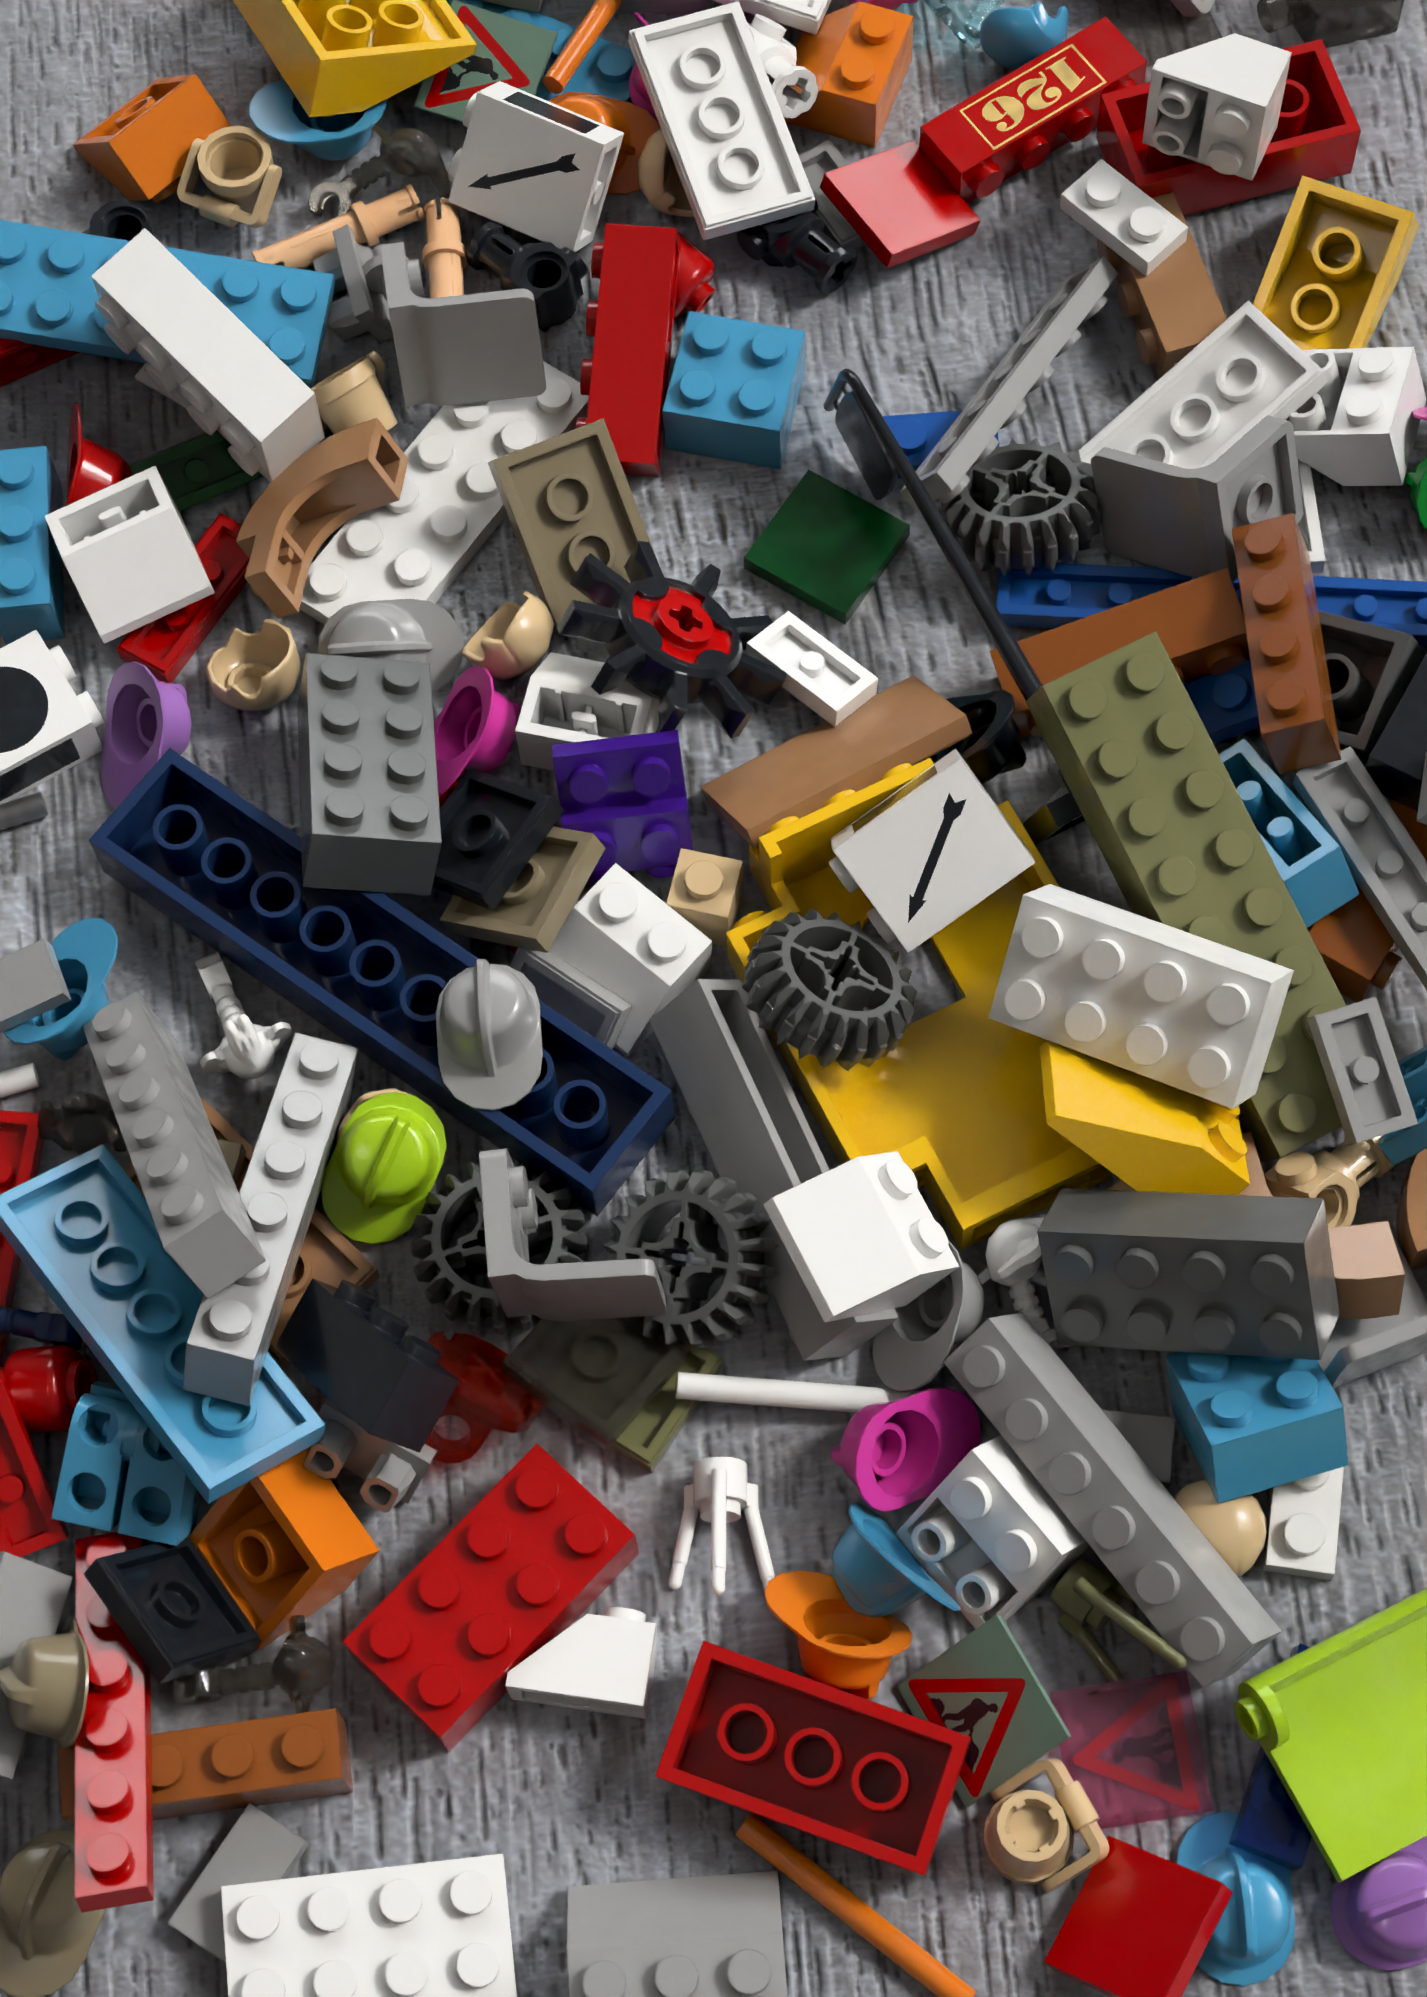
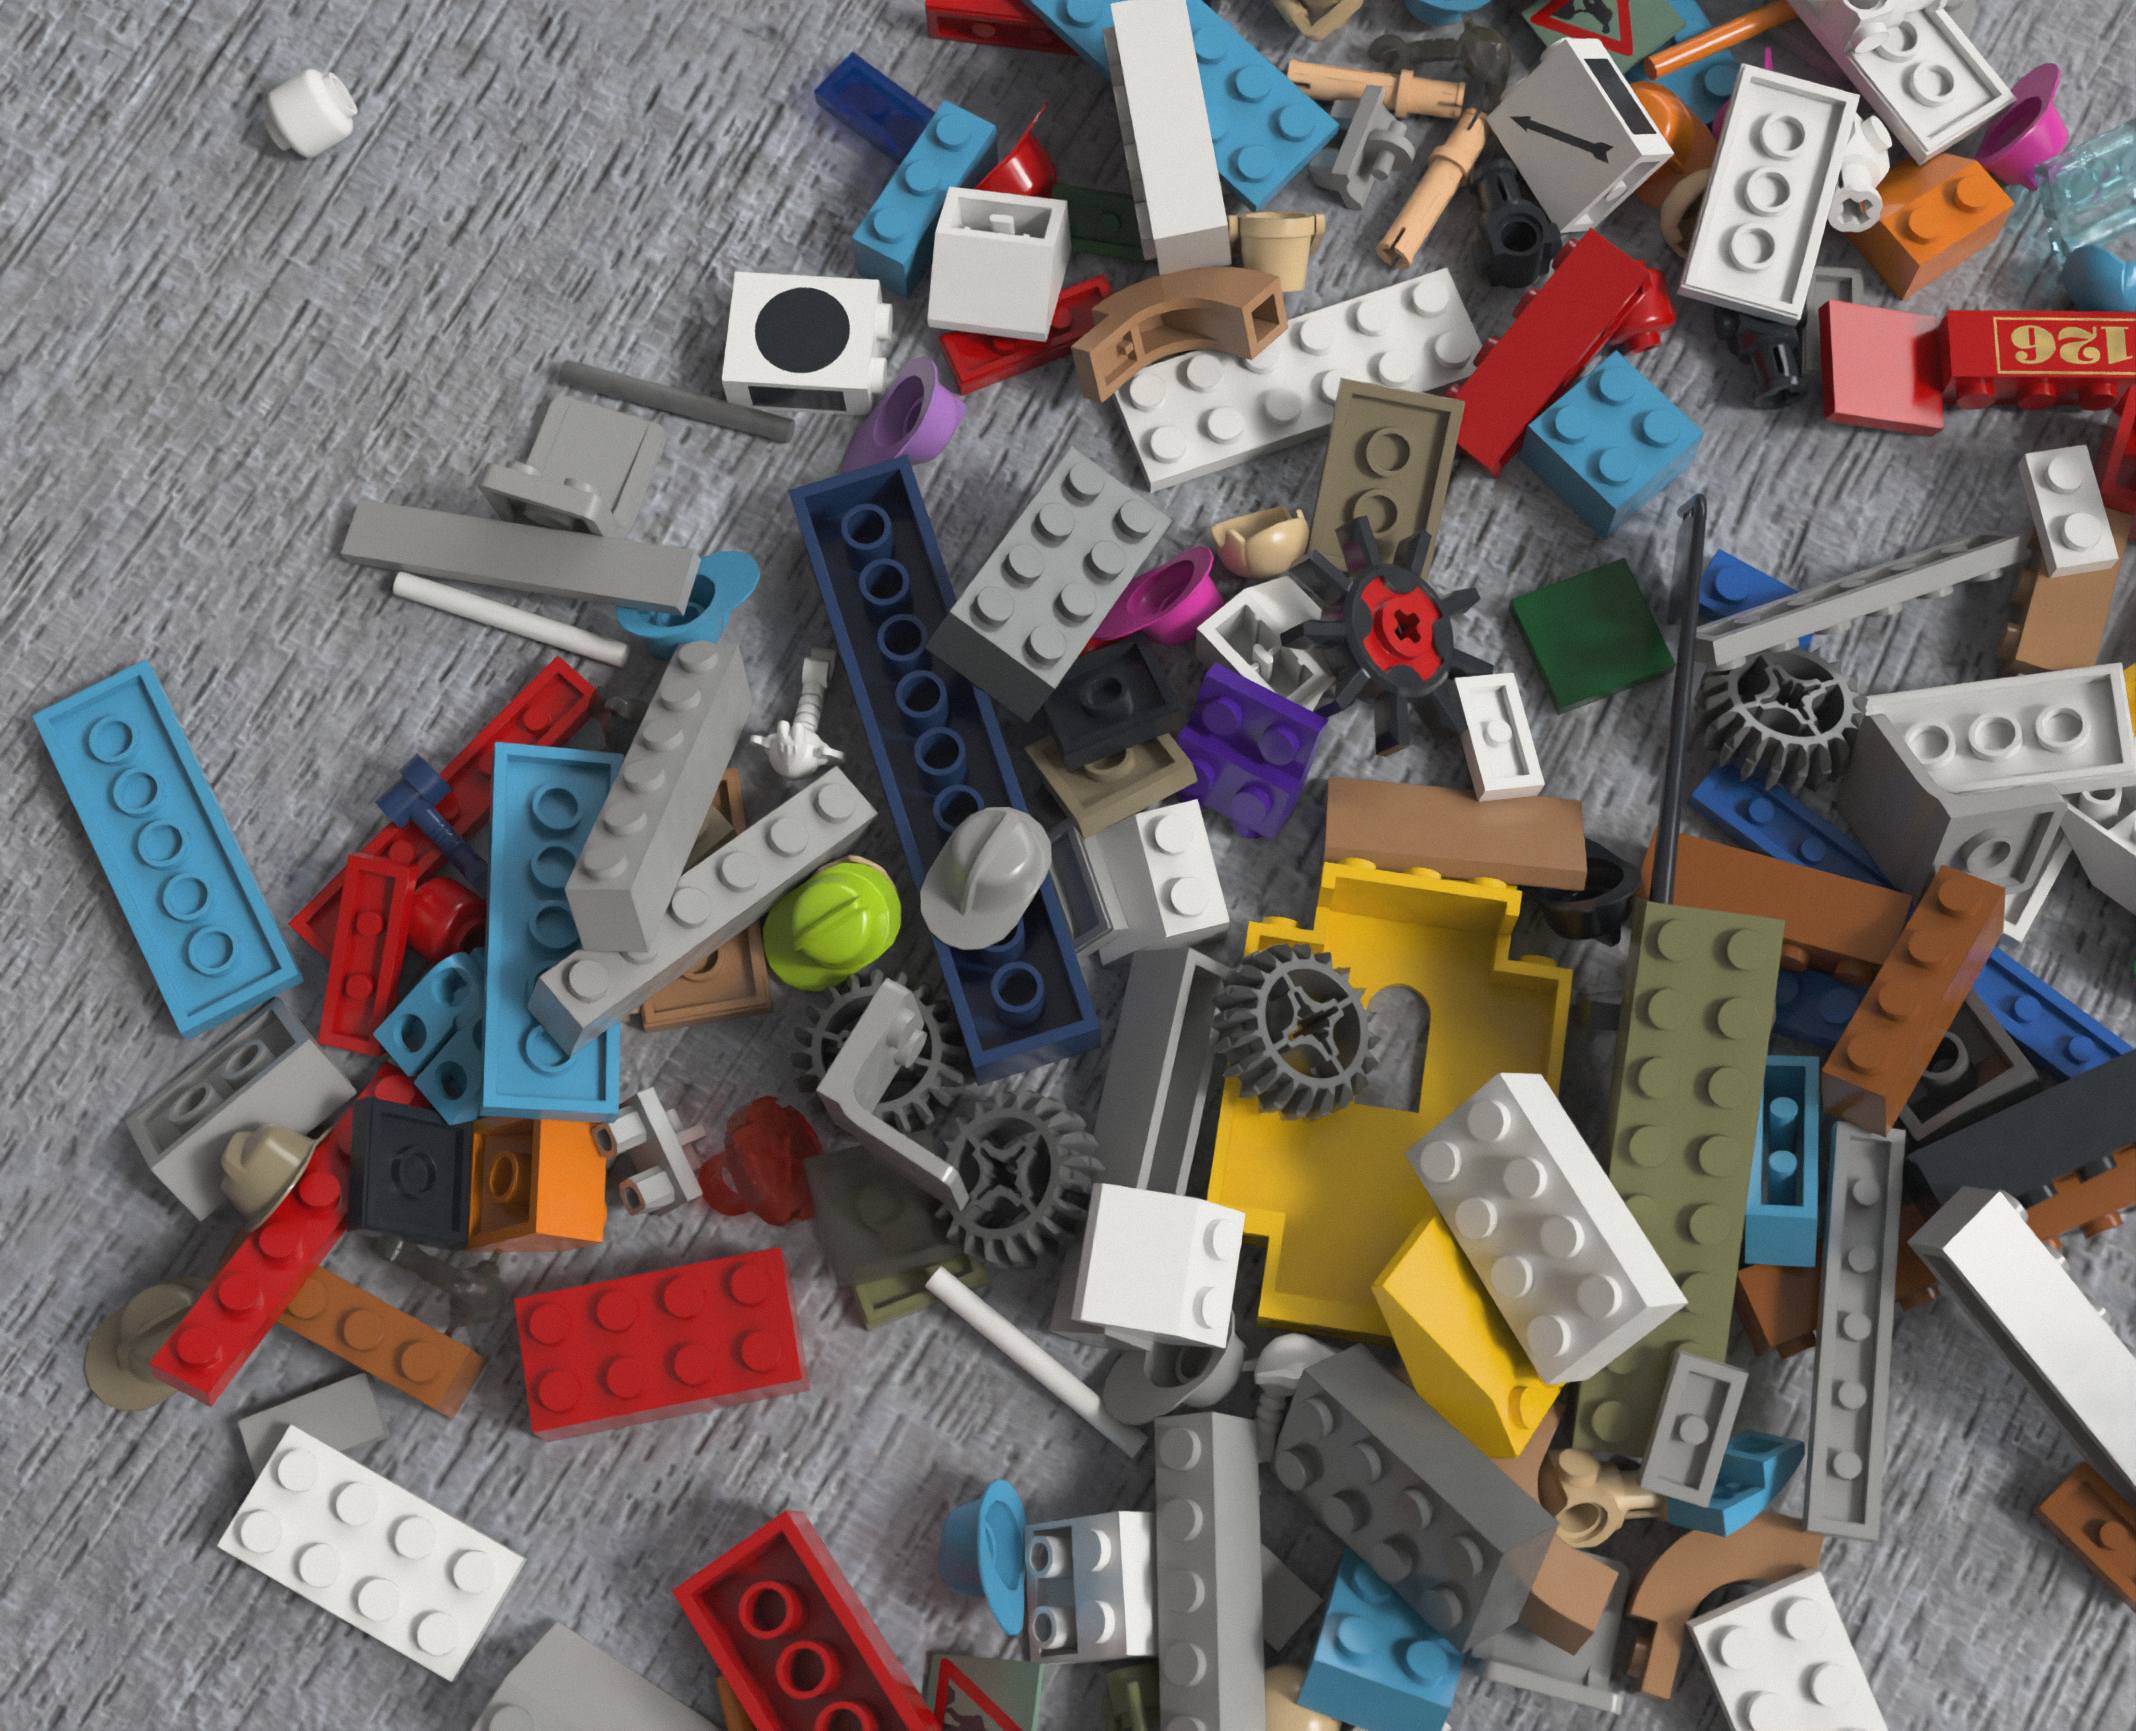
camera: 35 degrees right, 5 degrees up
tan hair [205,619,300,711] -> none
black brick [274,1278,459,1453] -> none
light grey piece [317,599,464,692] -> none
light grey piece [380,242,546,407] -> none
white slope [505,1607,659,1719] -> none
tan brick [666,848,744,947] -> none
white plant [668,1457,775,1596] -> none
orange piece [764,1570,913,1700] -> none
white brick [829,748,1036,953] -> none
dark pink piece [830,1387,981,1512] -> none

